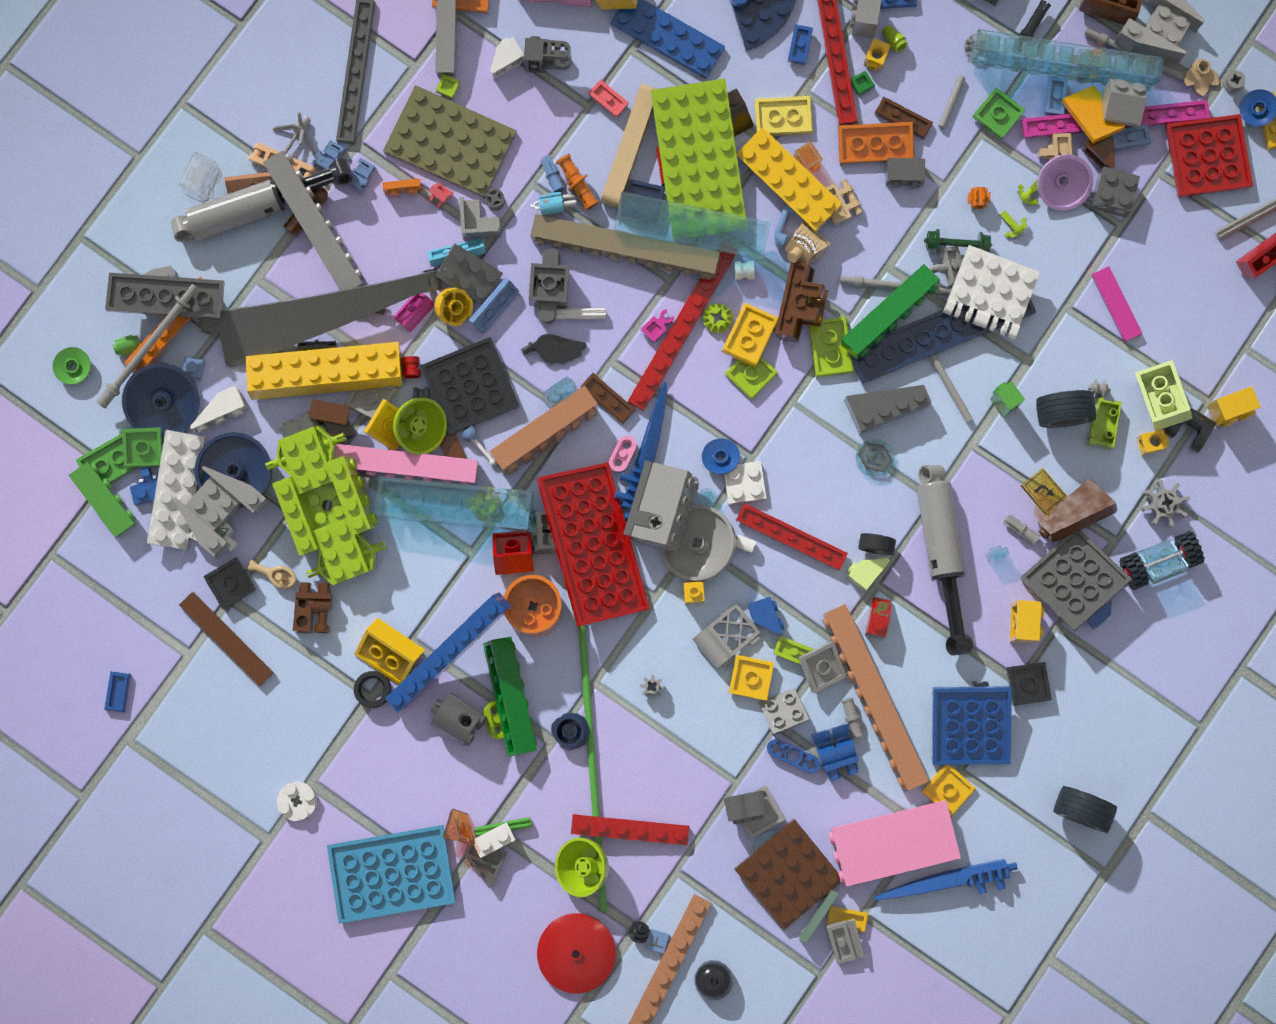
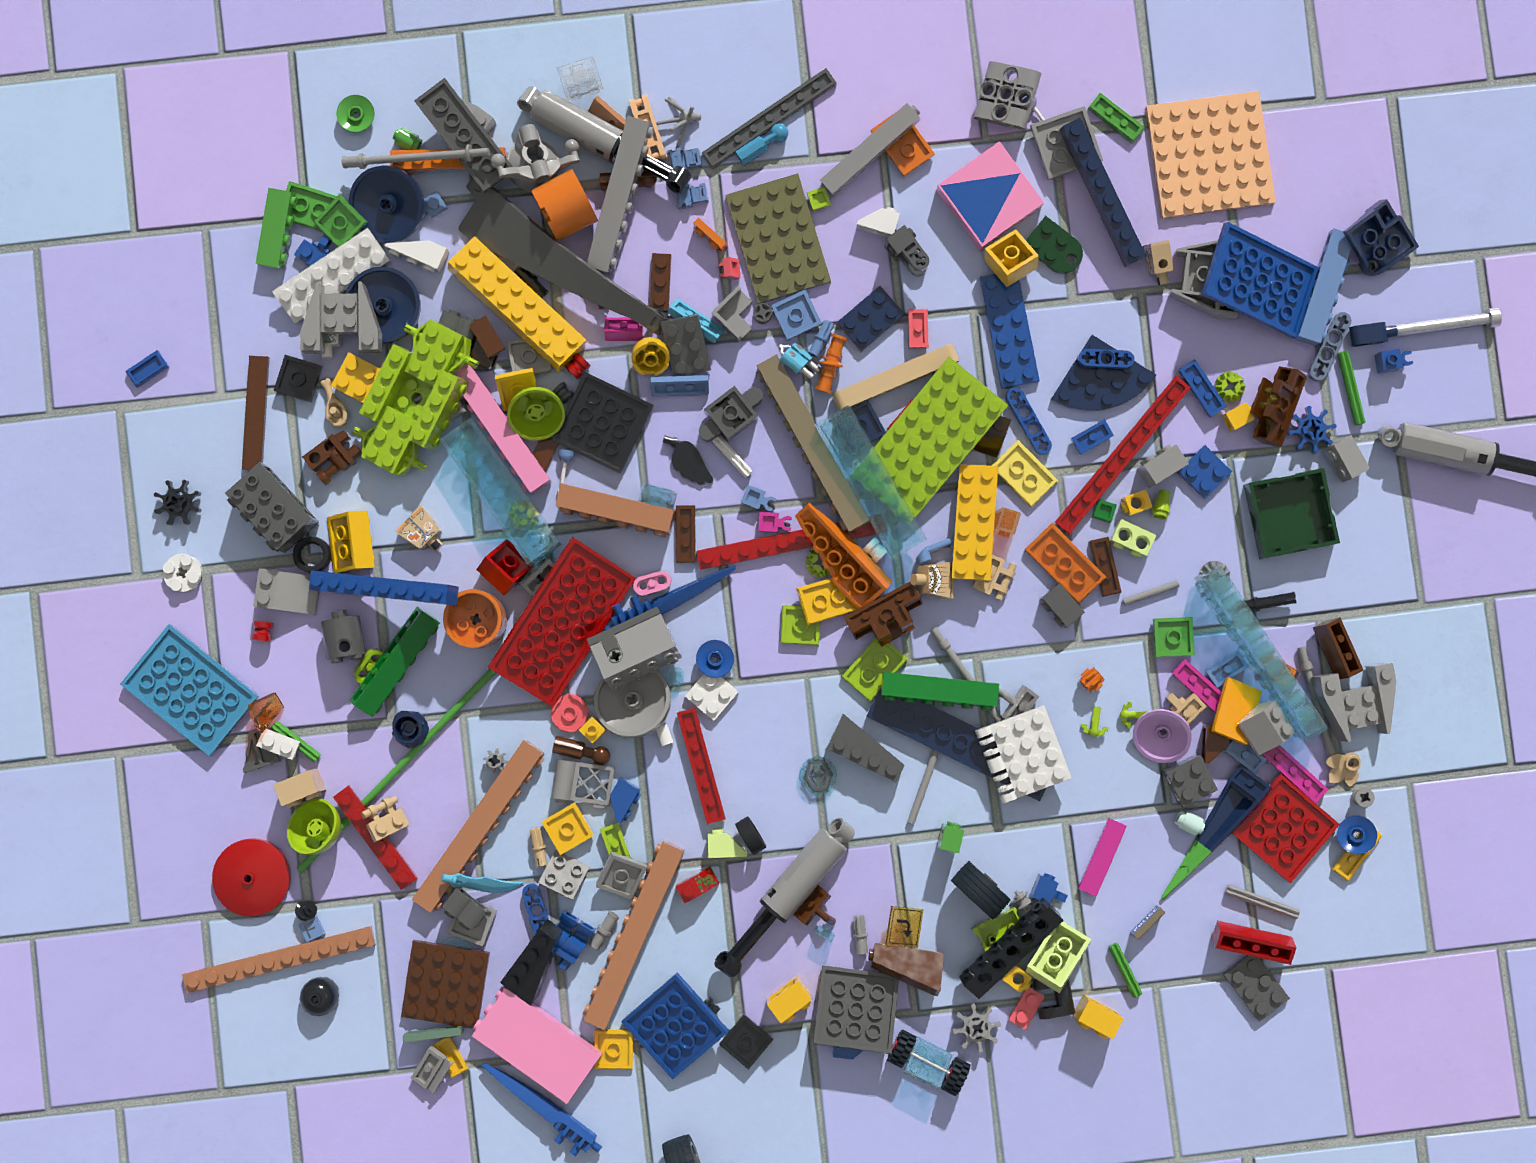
camera: 50 degrees right, 5 degrees up
dark green piece [923,229,993,254] -> none
none -> black gear [154,480,202,526]
none -> dark grey brick [225,462,319,553]
none -> red wheel [251,620,273,642]
none -> light grey slope [253,568,319,615]
none -> tan brick [273,768,326,808]
none -> yellow brick [331,352,380,403]
none -> tan plate [361,796,410,843]
none -> tan torso [395,505,443,552]
none -> nougat brick [412,740,544,913]
none -> medium azure sword [441,873,524,893]
none -> light grey piece [490,124,580,191]
none -> black wedge [500,919,563,1006]
none -> tan axle [529,827,548,867]
none -> orange brick [531,169,598,241]
none -> coral tile [551,694,589,732]
none -> reddish brown piece [552,736,610,765]
none -> reddish brown plate [650,253,672,312]
none -> dark azure piece [735,124,789,166]
none -> medium blue plate [741,485,777,512]
none -> medium blue plate [771,289,822,341]
none -> reddish brown plate [793,885,836,926]
none -> orange wedge [795,503,892,609]
none -> dark blue plate [837,286,905,352]
none -> black brick [959,898,1064,999]
none -> blue beam [1006,387,1052,455]
none -> coral plate [1008,987,1045,1030]
none -> blue brick [1030,873,1068,904]
none -> yellowish green brick [1109,519,1156,558]
none -> bright green axle [1109,943,1142,998]
none -> dark tan tile [1130,905,1165,939]
none -> dark blue plate [1161,764,1273,899]
none -> light aqua brick [1174,810,1205,836]

